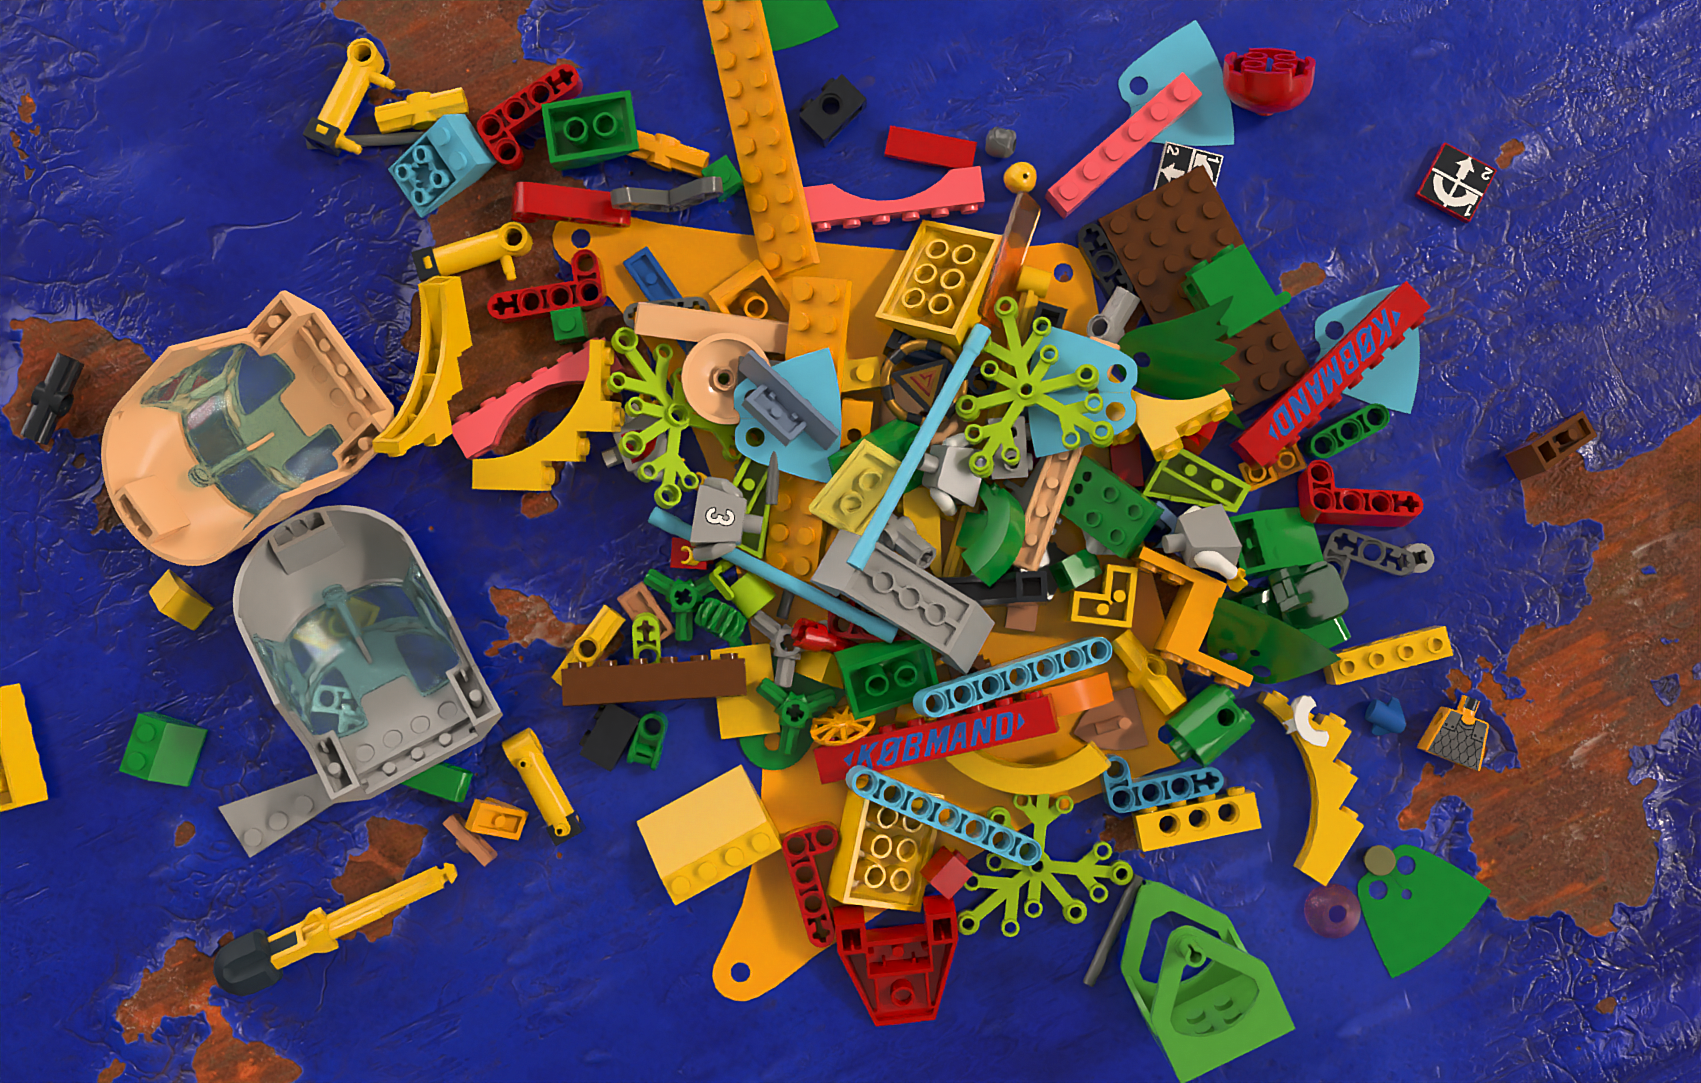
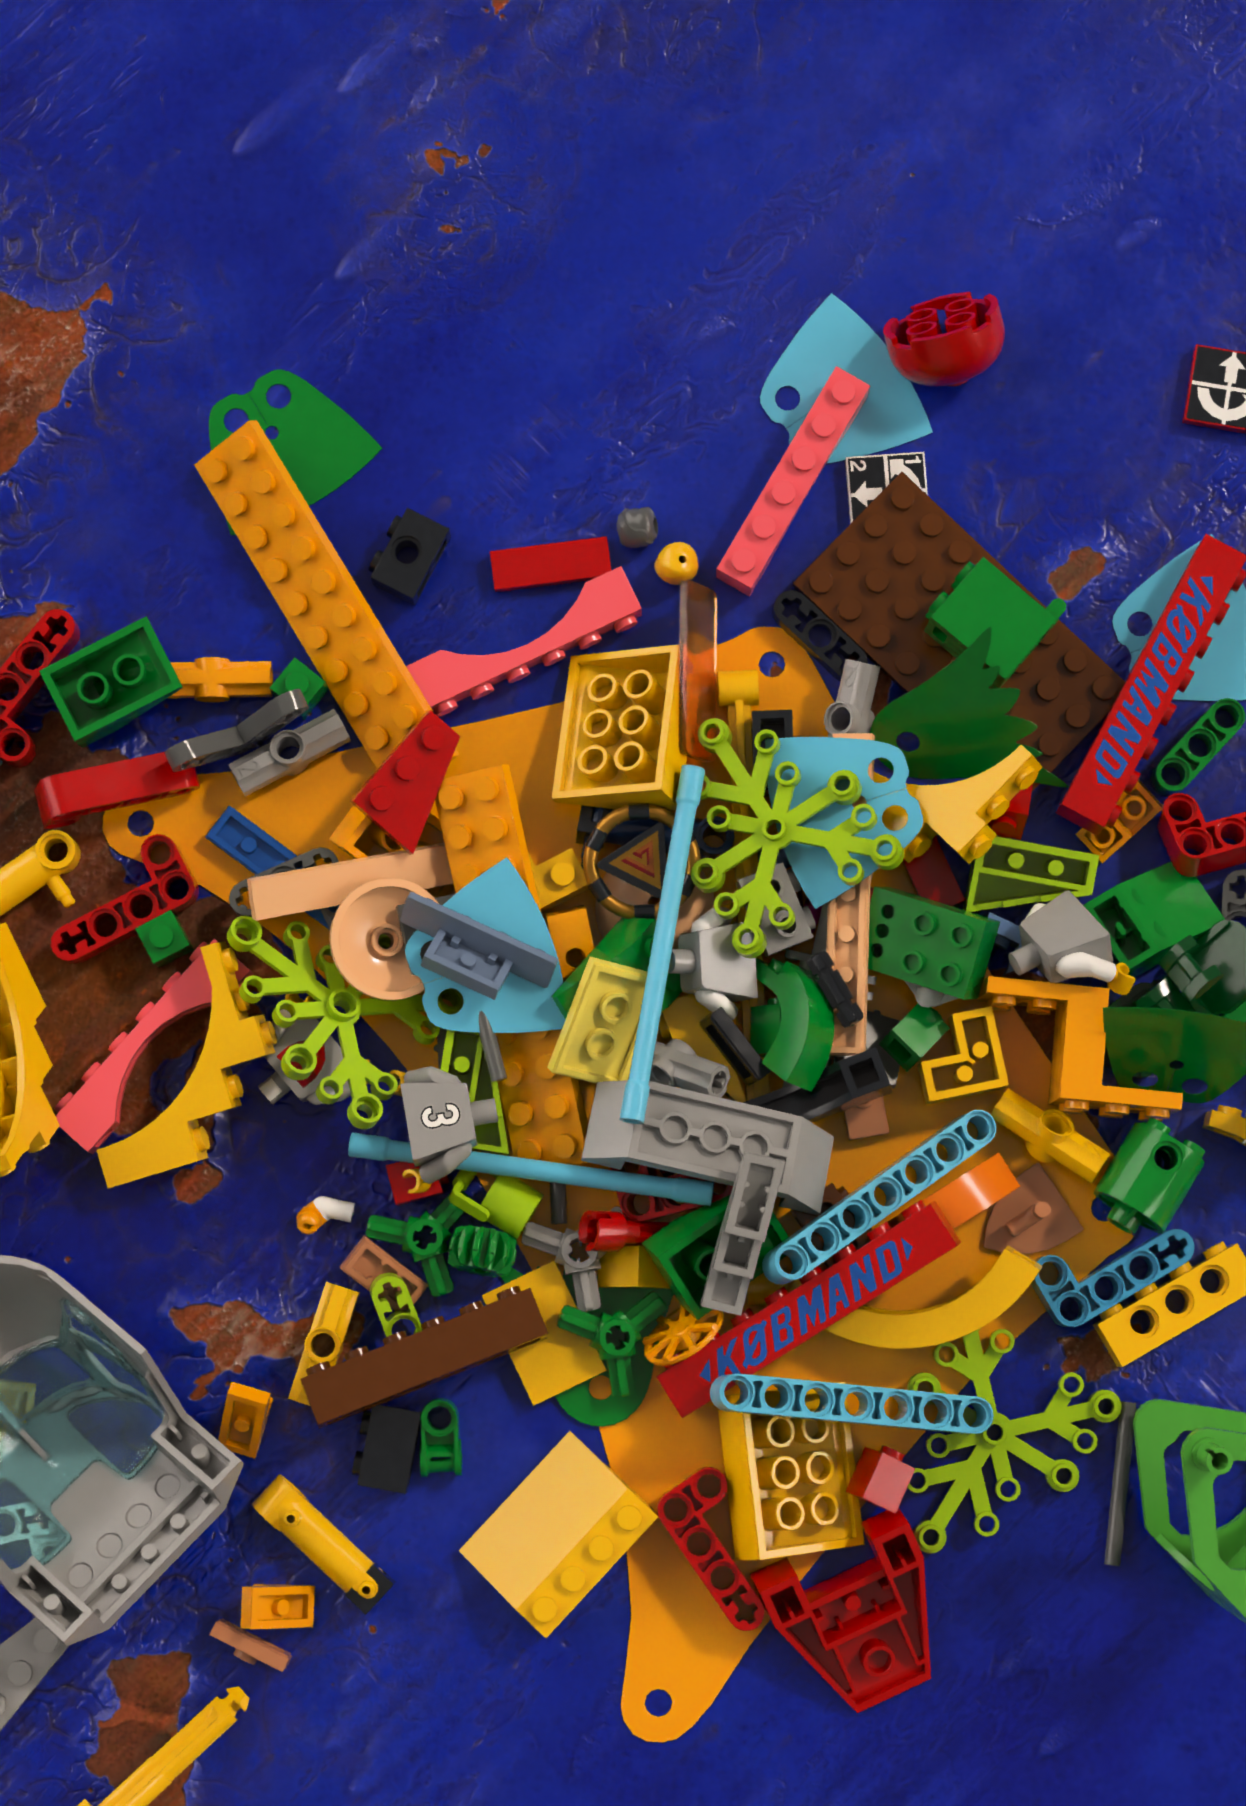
camera: 20 degrees left, 5 degrees down
green beam [400,761,473,803] -> none
none -> light orange slope [218,1382,273,1458]
none -> light grey piece [228,709,351,797]
none -> arm [296,1196,355,1234]
none -> red wing [350,710,460,855]
none -> black tile [699,1007,771,1086]
none -> light grey slope [700,1151,785,1316]
none -> black axle [807,951,863,1028]

